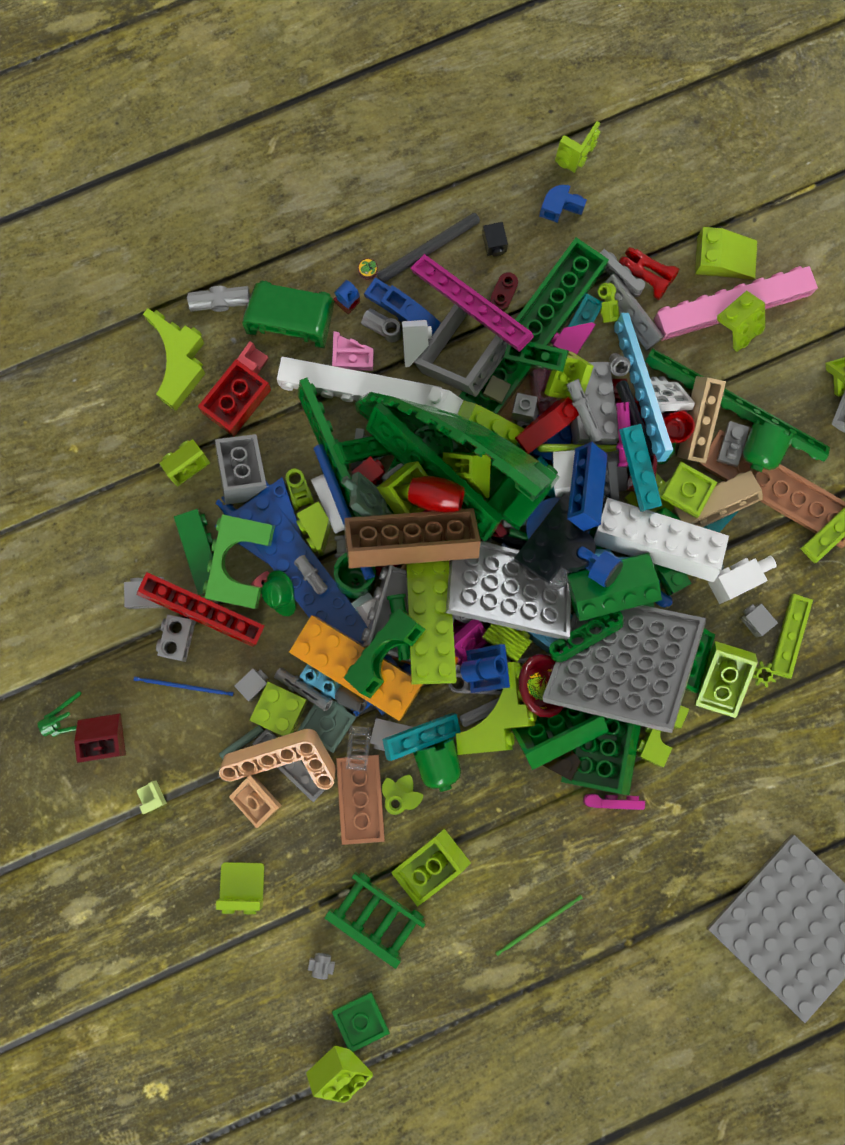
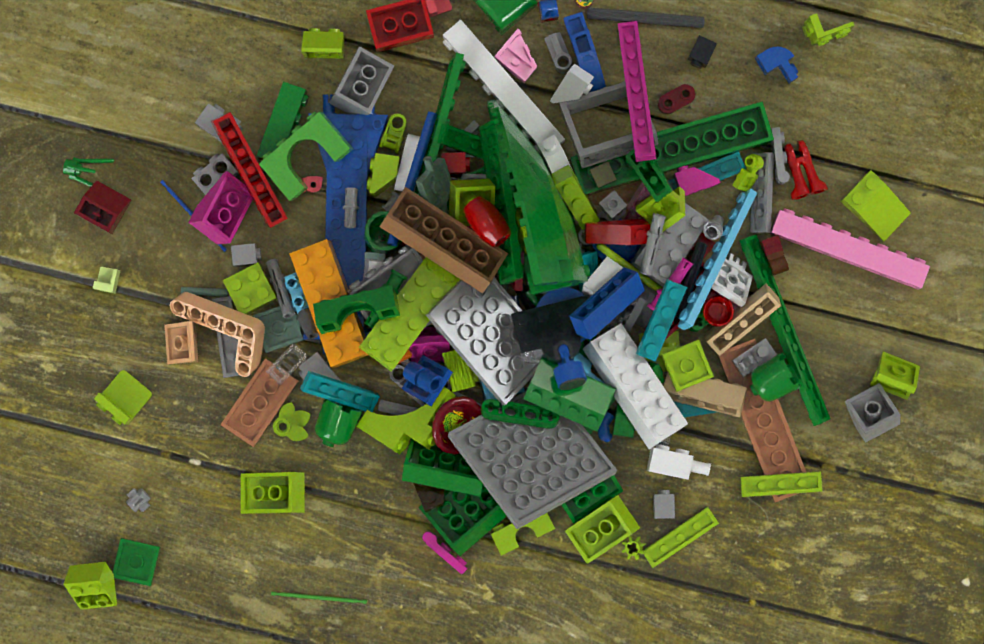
camera: 40 degrees right, 5 degrees up
green piece [261,570,296,616] -> none
green fence [324,872,426,969] -> none
lime bracket [717,290,765,352] -> none
none -> dark pink slope [188,171,253,244]
none -> leg [760,235,789,275]

